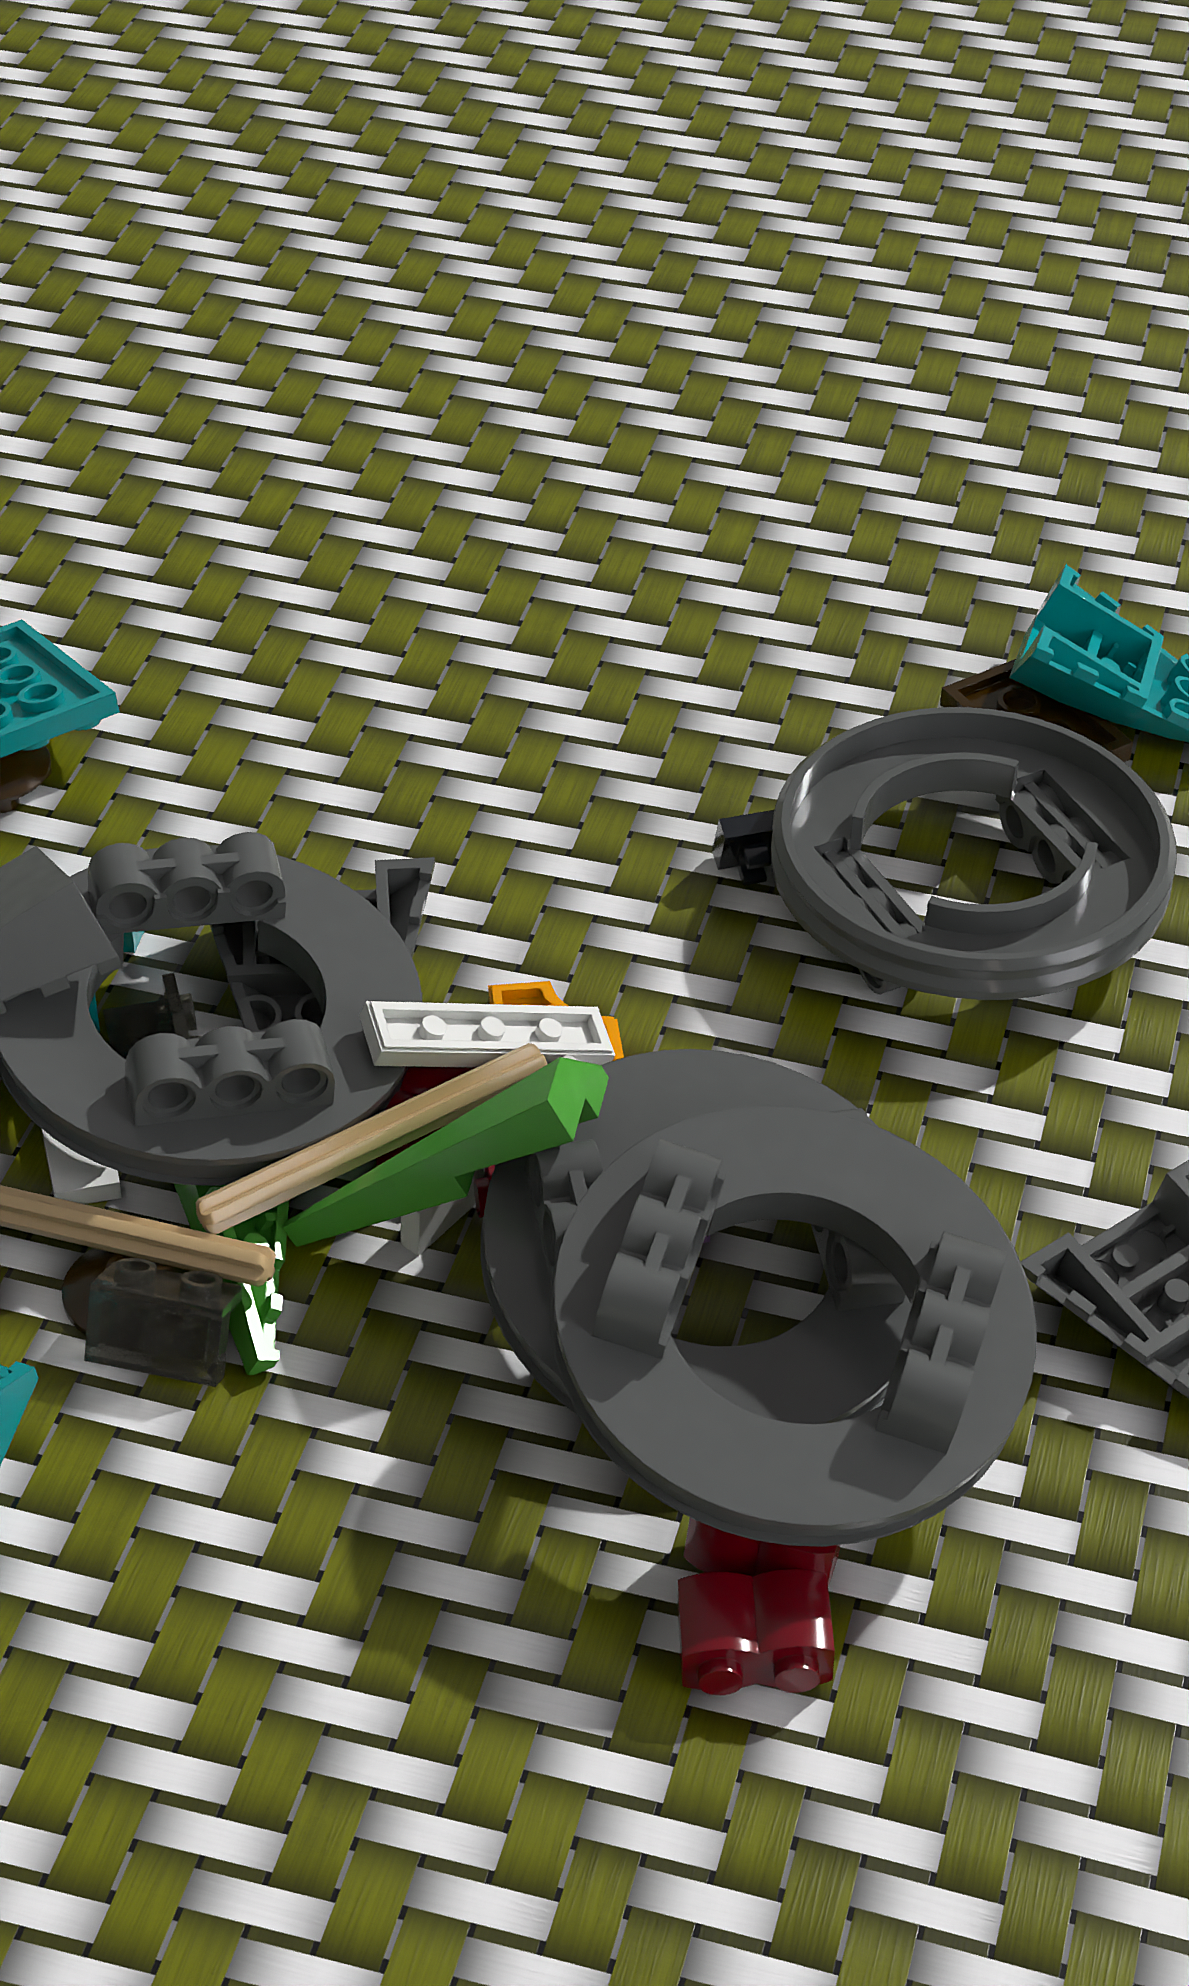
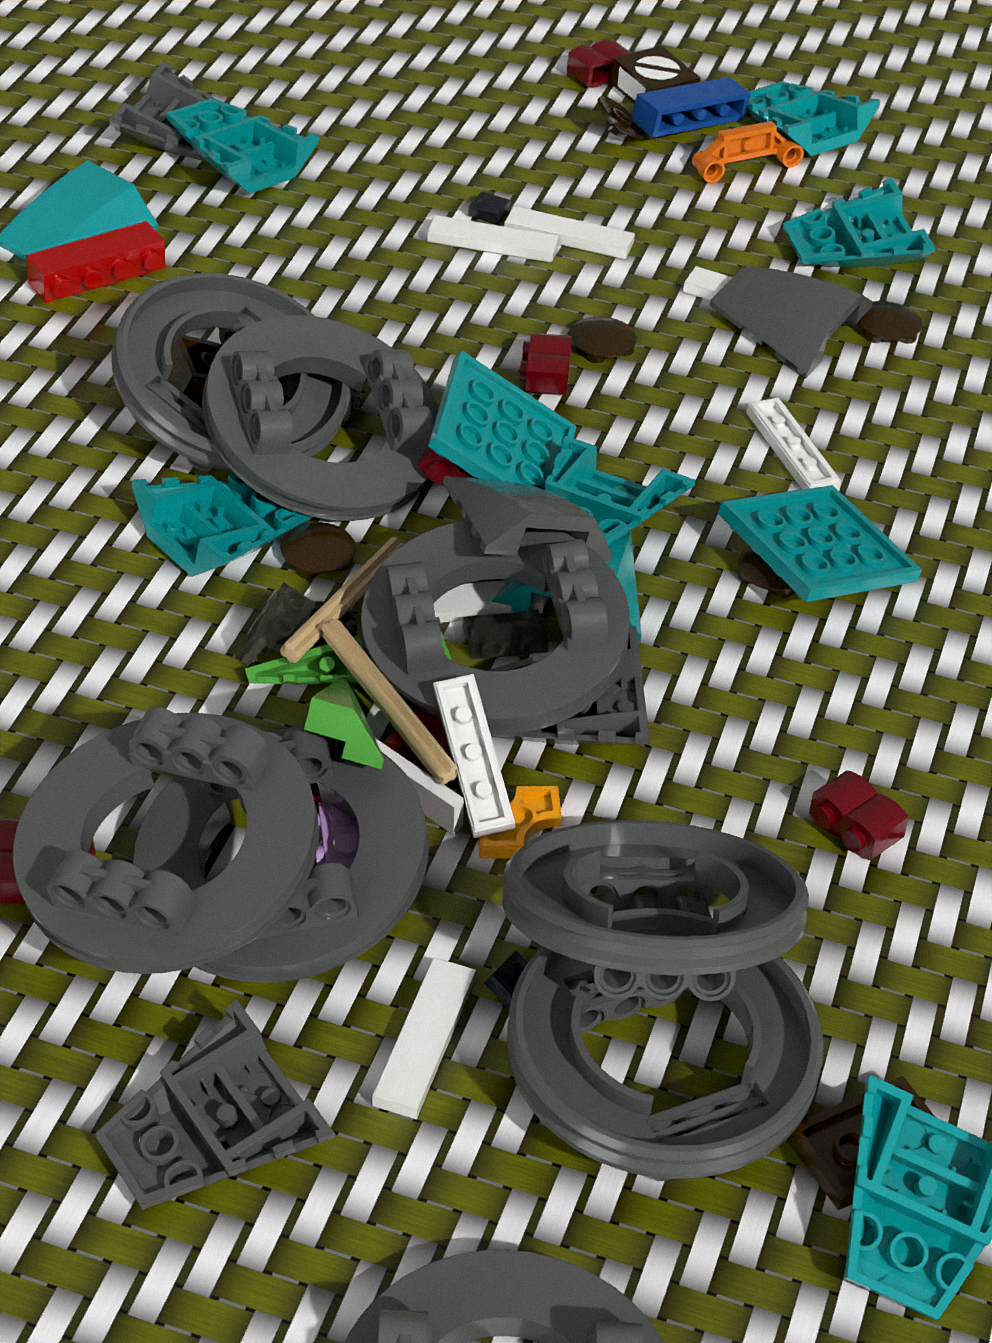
camera: 90 degrees right, 0 degrees up
none -> white tile [372,957,476,1119]
none -> black tile [483,950,528,1009]
none -> dark grey piece [502,820,809,1001]
none -> dark red brick [809,770,909,860]

